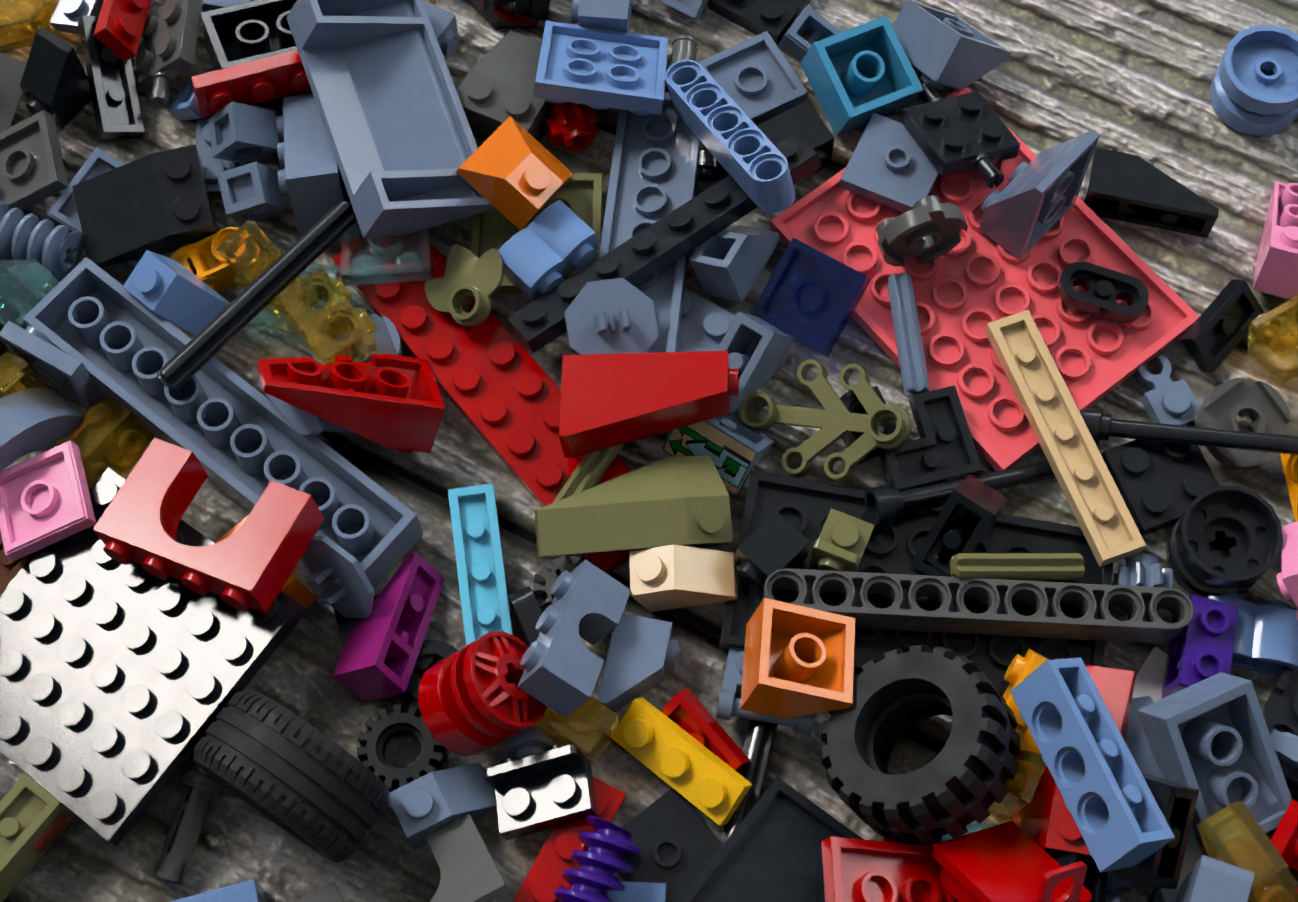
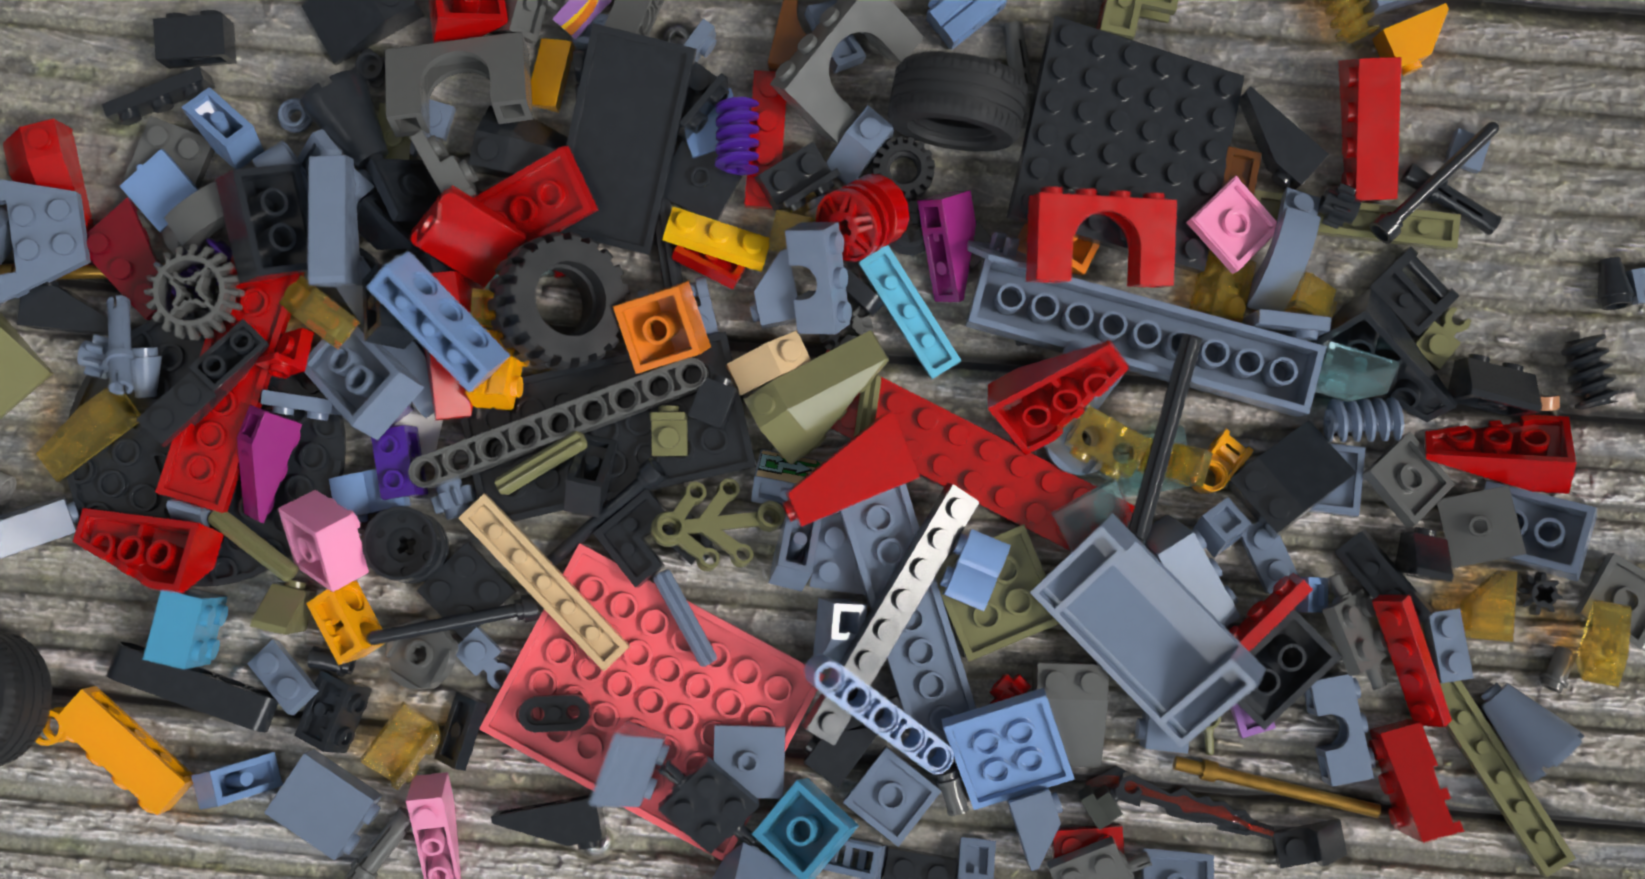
camera: 155 degrees right, 20 degrees up
medium blue slope [123,250,230,336] -> none
sand blue brick [208,102,280,164] -> none
olive plate [425,244,504,327] -> none
orange slope [456,116,574,231] -> none
sand blue piece [564,278,659,355] -> none
clear blue plate [750,237,871,357] -> none
dark grey plate [876,196,968,267] -> none

